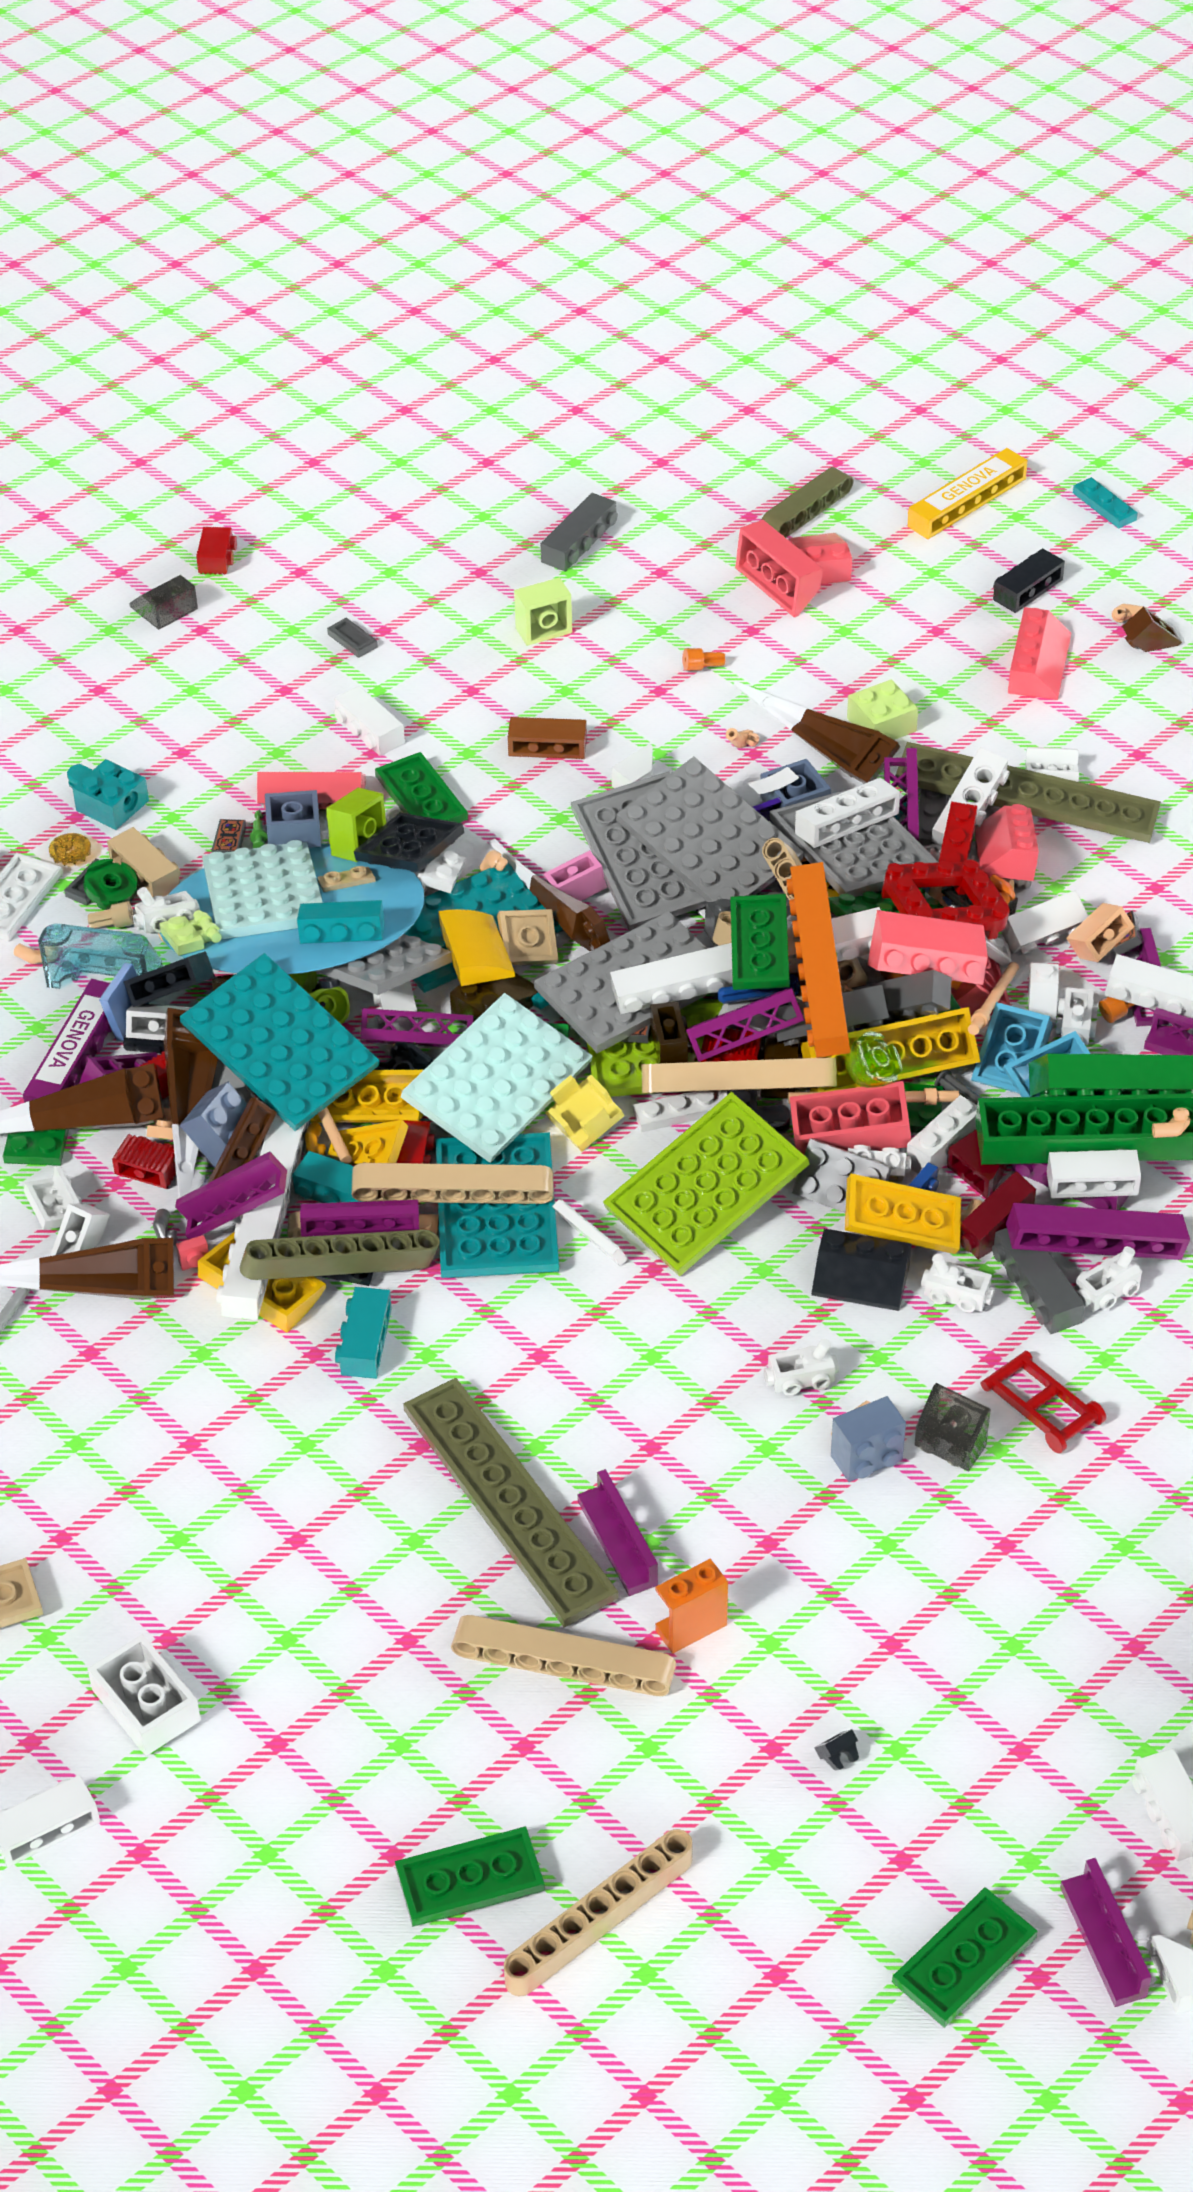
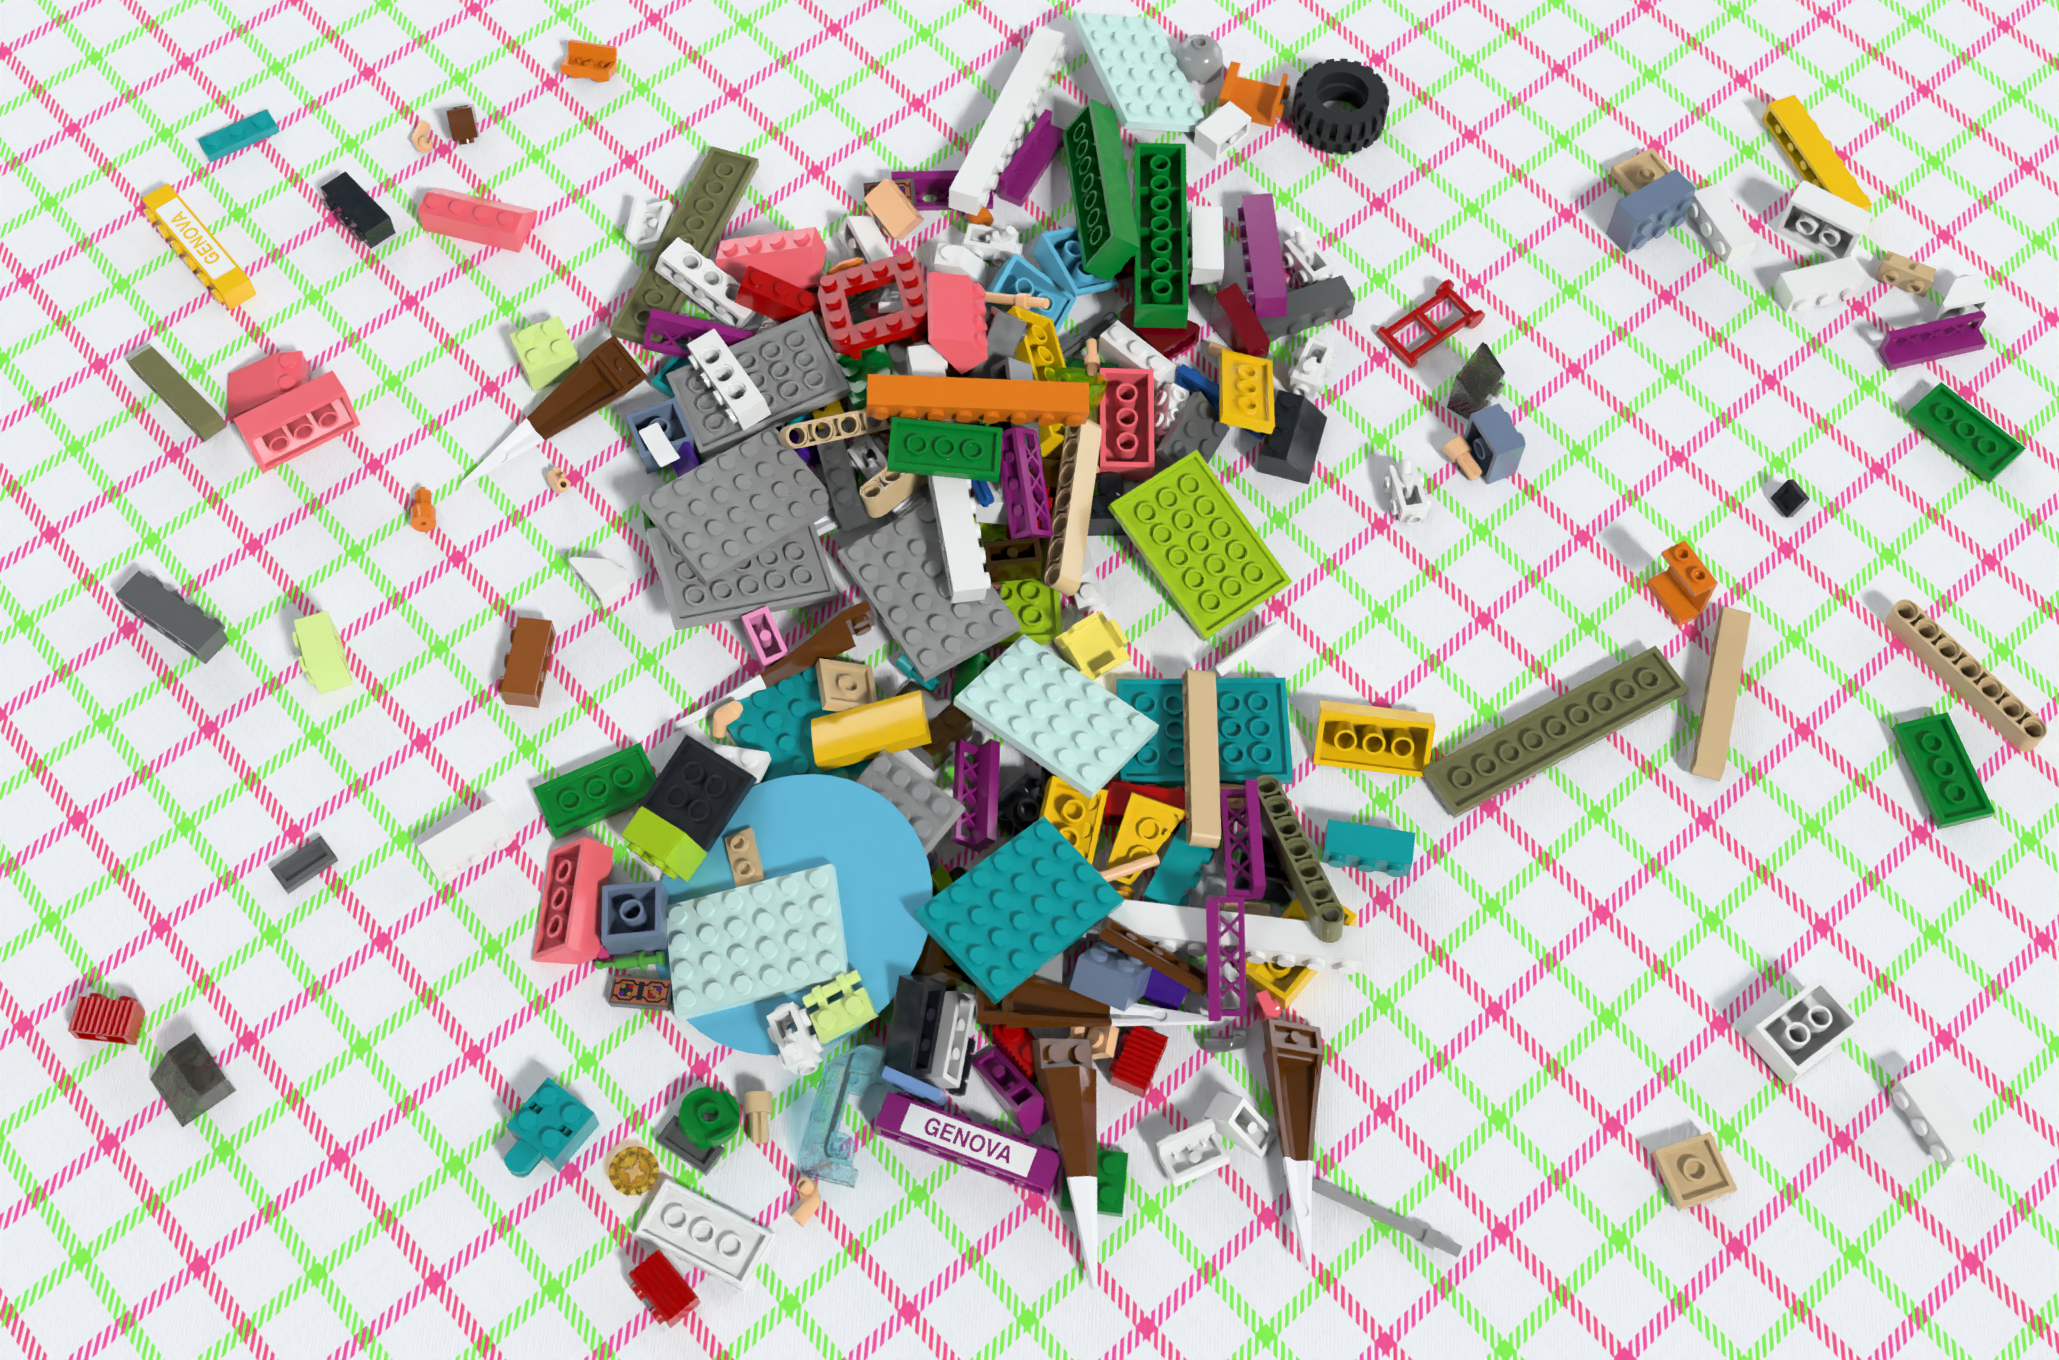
camera: 90 degrees left, 15 degrees up
tan brick [107,827,181,897] -> none
teal brick [297,900,385,944] -> none
magenta fence [577,1469,658,1596] -> none
light nougat arm [1152,1108,1190,1138] -> none
none -> yellow slope [1313,700,1436,778]

